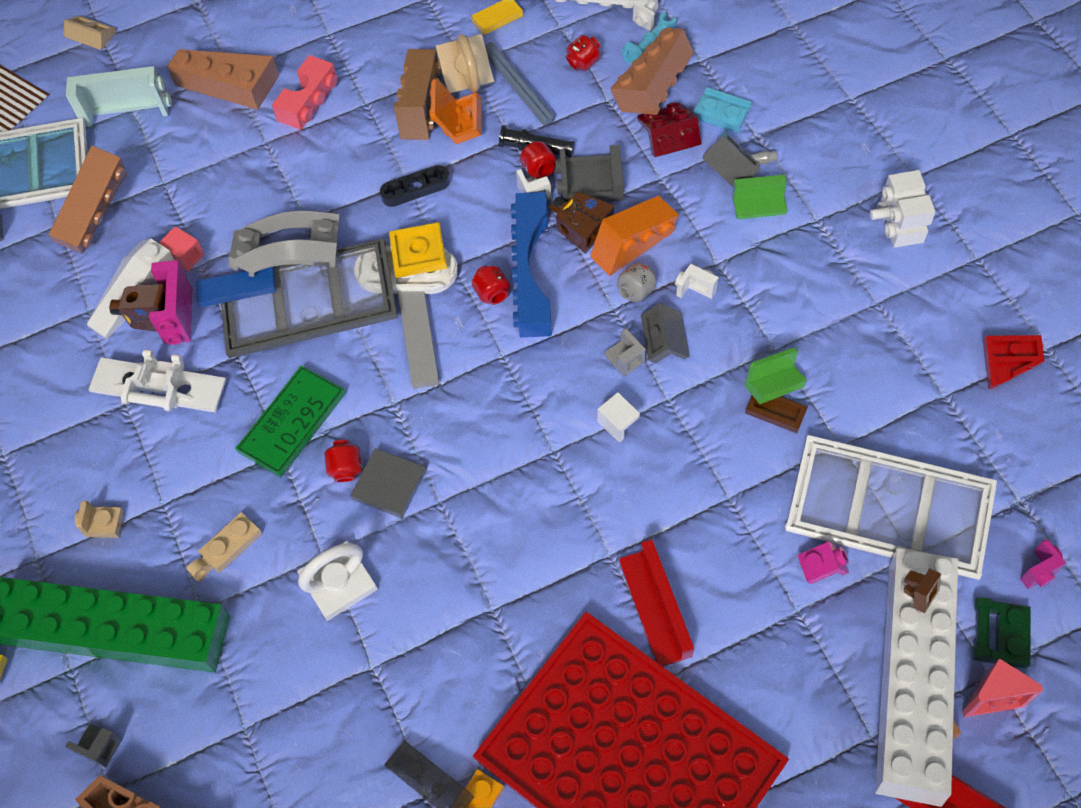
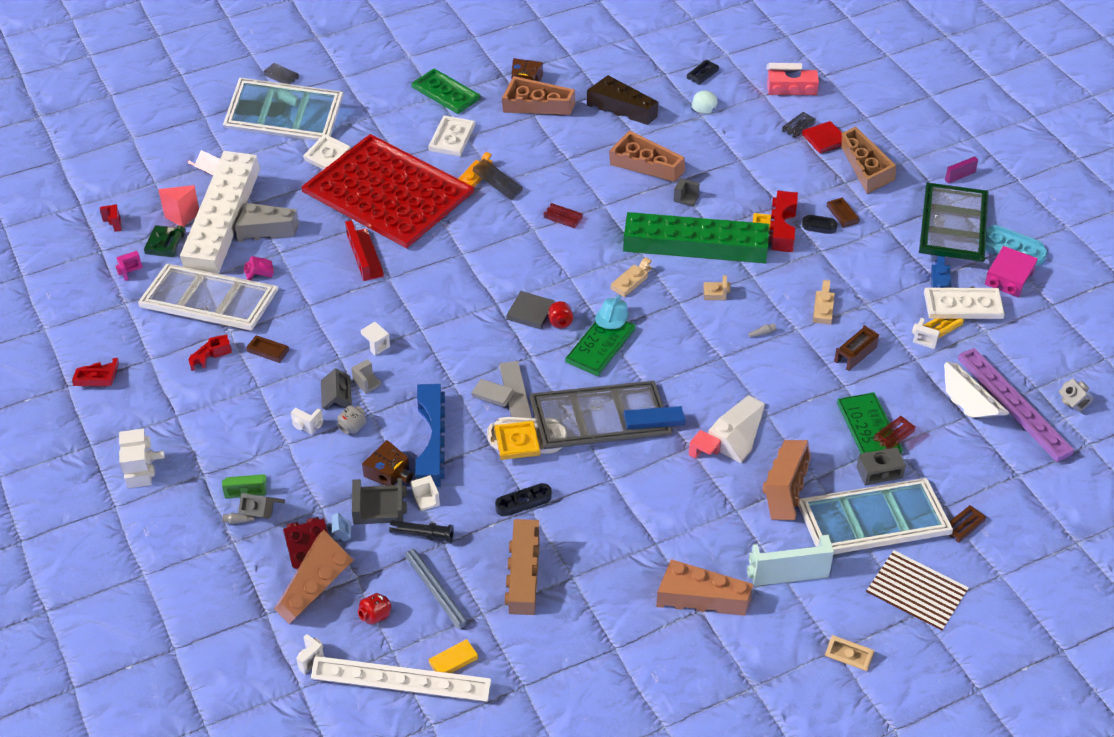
camera: 175 degrees right, 15 degrees down
white piece [89,349,226,413] -> none
reddish brown torso [109,284,166,332] -> none
dark pink panel [149,260,193,345] -> none
light grey wedge [229,211,339,277] -> none
coral arch [272,55,338,130] -> none
white tile [297,541,378,621] -> none
orange bracket [429,78,481,144] -> none
tan tile [435,34,494,93] -> none
red head [472,265,510,305] -> none
red head [520,141,556,179] -> none
orange wedge [590,195,679,276] -> none
medium azure piece [622,12,677,64] -> none
medium azure plate [693,87,752,133] -> none
bright green panel [744,347,807,404] -> none
reddish brown tile [904,568,941,613] -> none
none -> red piece [188,334,232,371]
none -> light grey wedge [235,203,299,242]
none -> light blue tile [327,513,351,542]
none -> light grey tile [471,379,514,407]
none -> clear red tile [543,203,583,229]
none -> medium azure piece [595,295,629,329]
none -> light grey piece [748,323,776,338]

